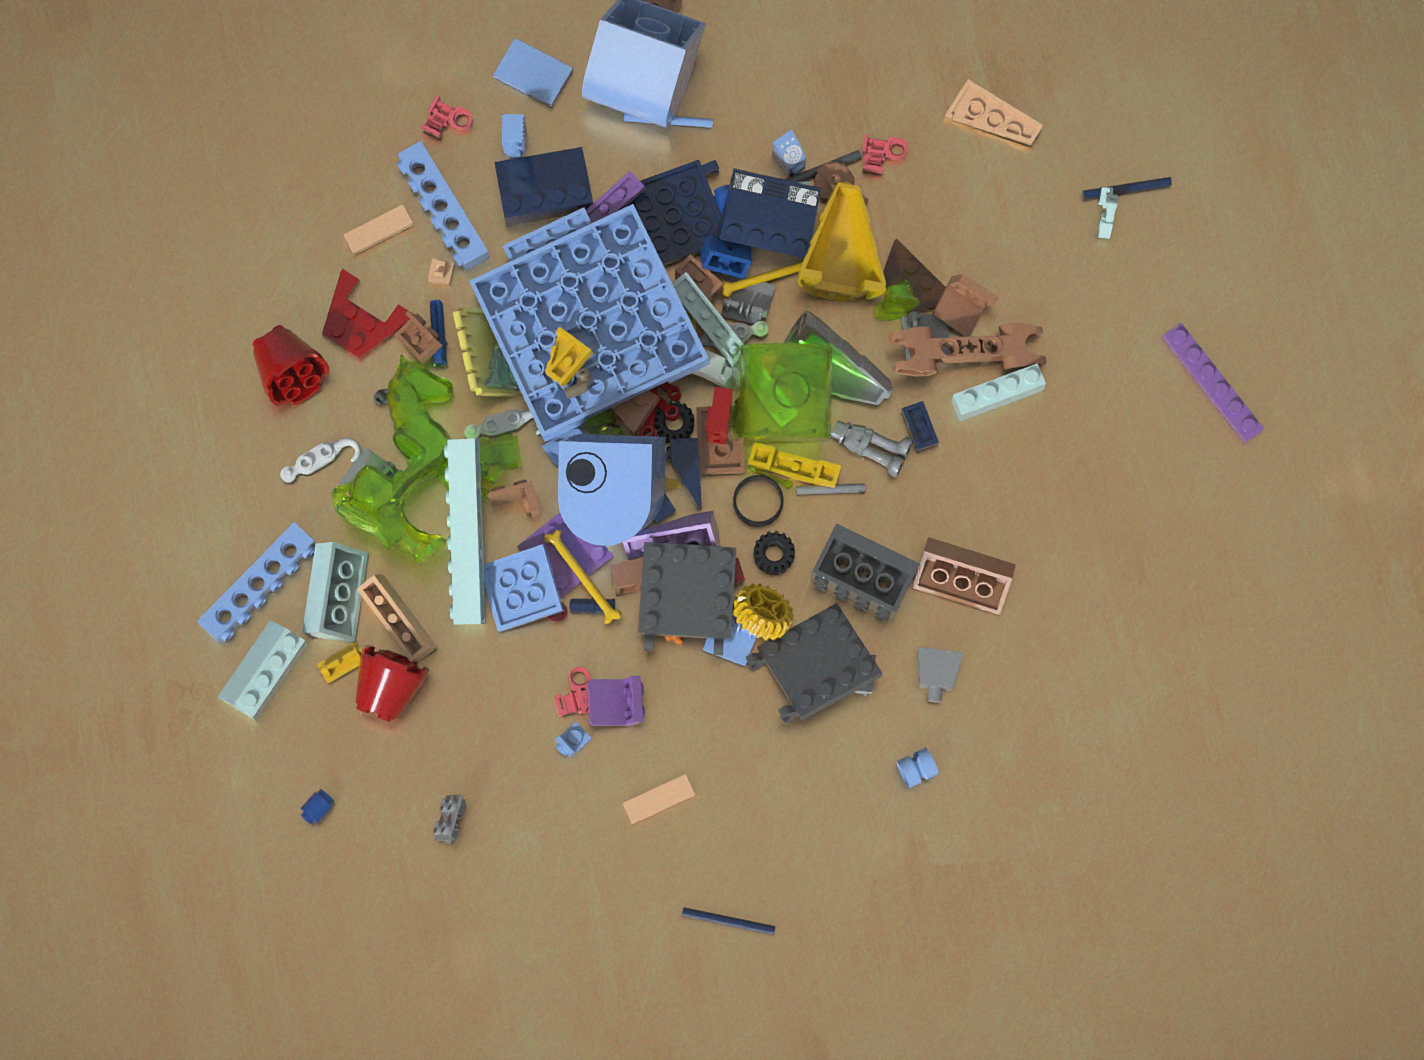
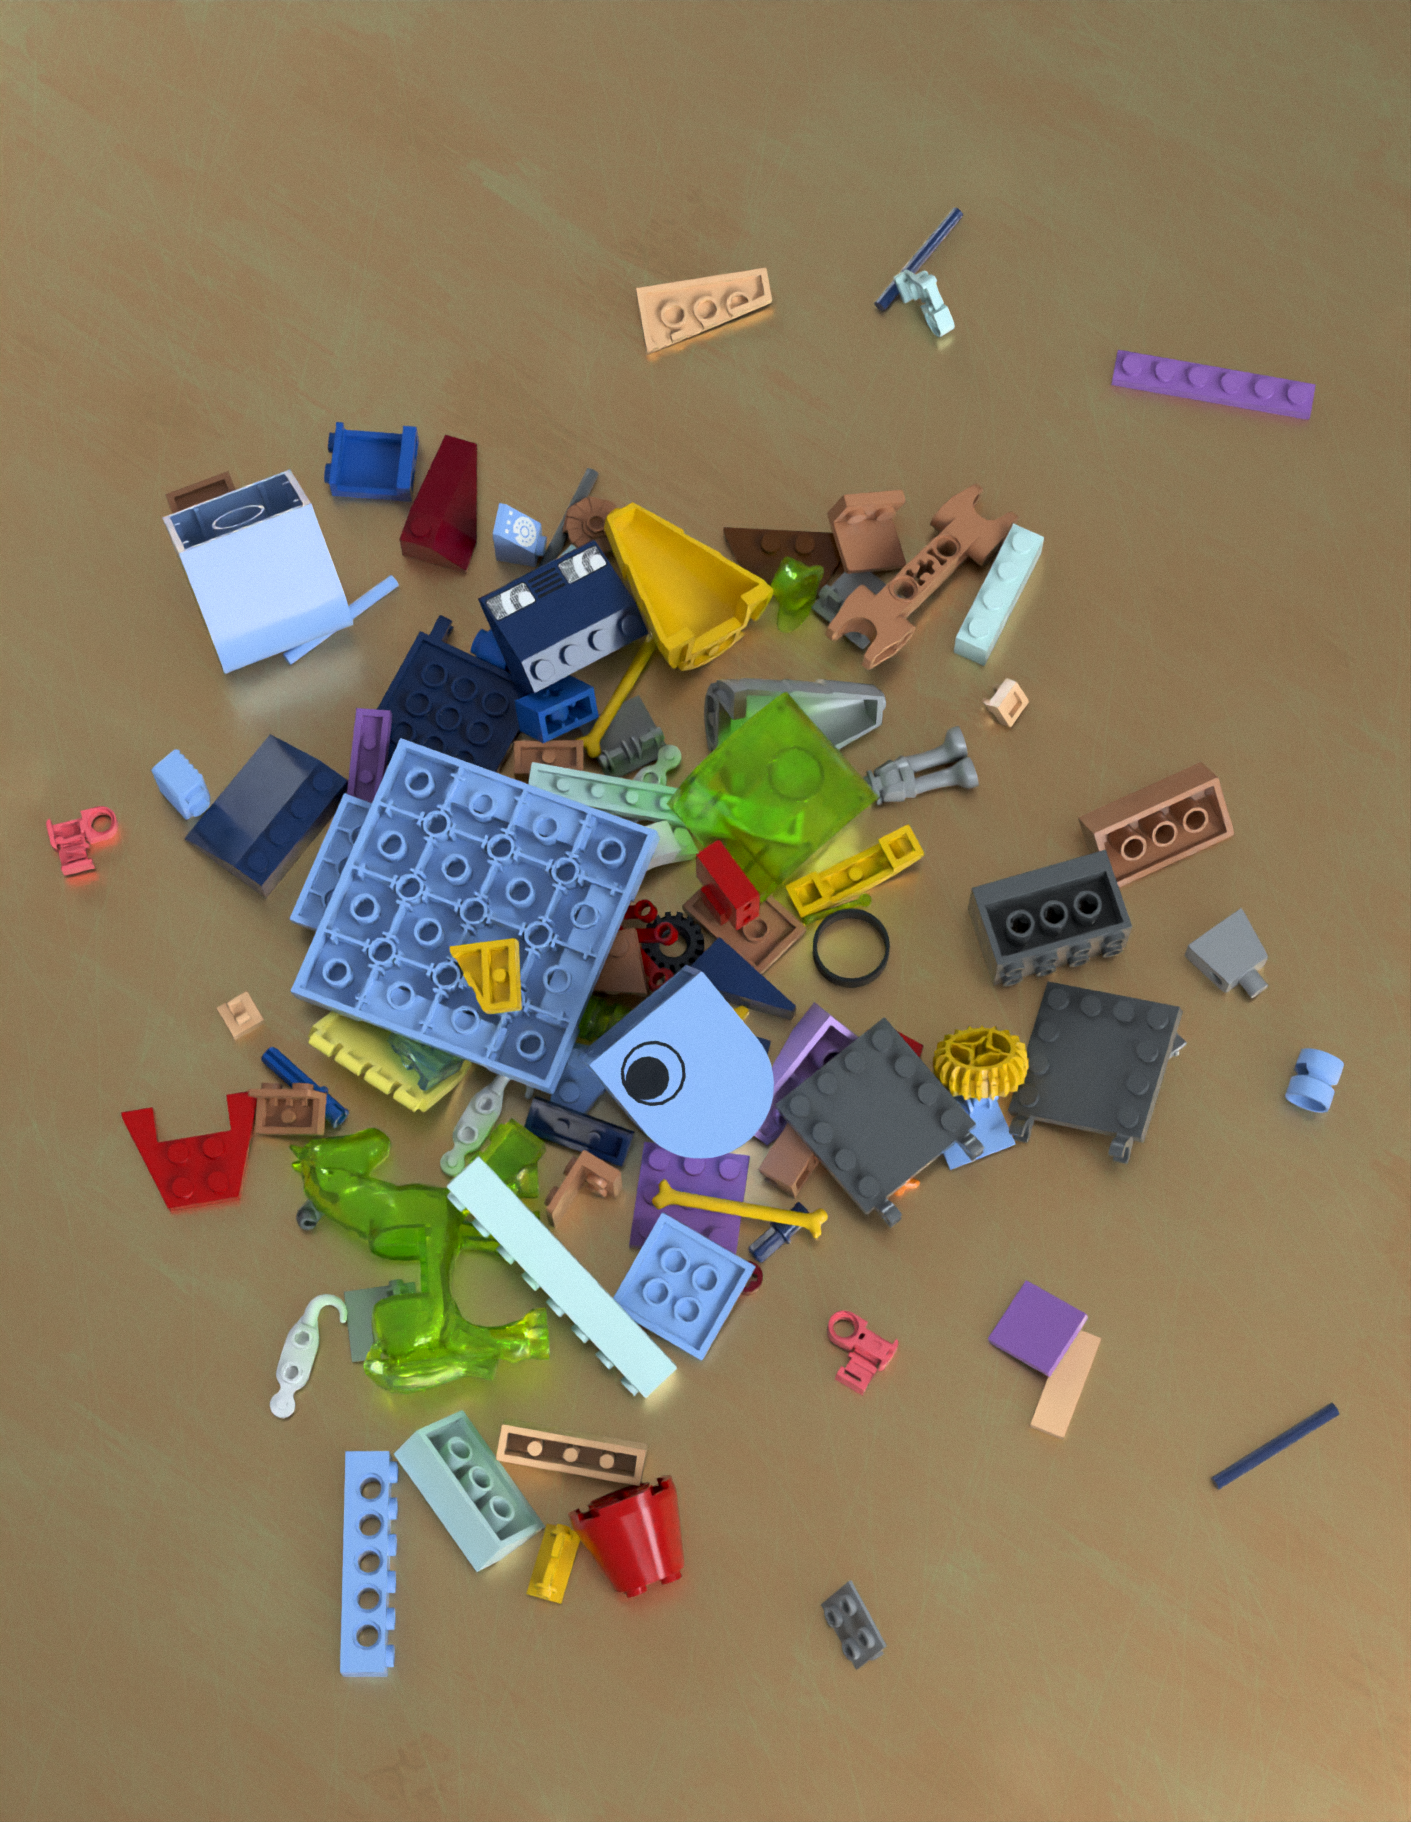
camera: 40 degrees left, 5 degrees down
light aqua slope [218,620,308,722] -> none
red cone [252,325,329,406] -> none
blue brick [300,789,334,824] -> none
light nougat tile [343,204,413,256] -> none
light blue brick [397,141,489,271] -> none
light blue tile [493,38,573,107] -> none
light blue bracket [555,722,592,758] -> none
dark tan arm [564,368,592,399] -> none
medium lavender bracket [587,676,645,726] -> none
black tyre [754,531,795,575] -> none
light grey bar [797,483,865,495] -> none
coral piece [862,133,908,174] -> none
dark blue plate [901,401,939,452] -> none
none -> blue panel [324,422,419,502]
none -> dark red wedge [399,435,477,574]
none -> dark blue tile [523,1096,635,1167]
none -> light nougat tile [982,678,1029,728]
none -> medium lavender tile [988,1280,1088,1377]

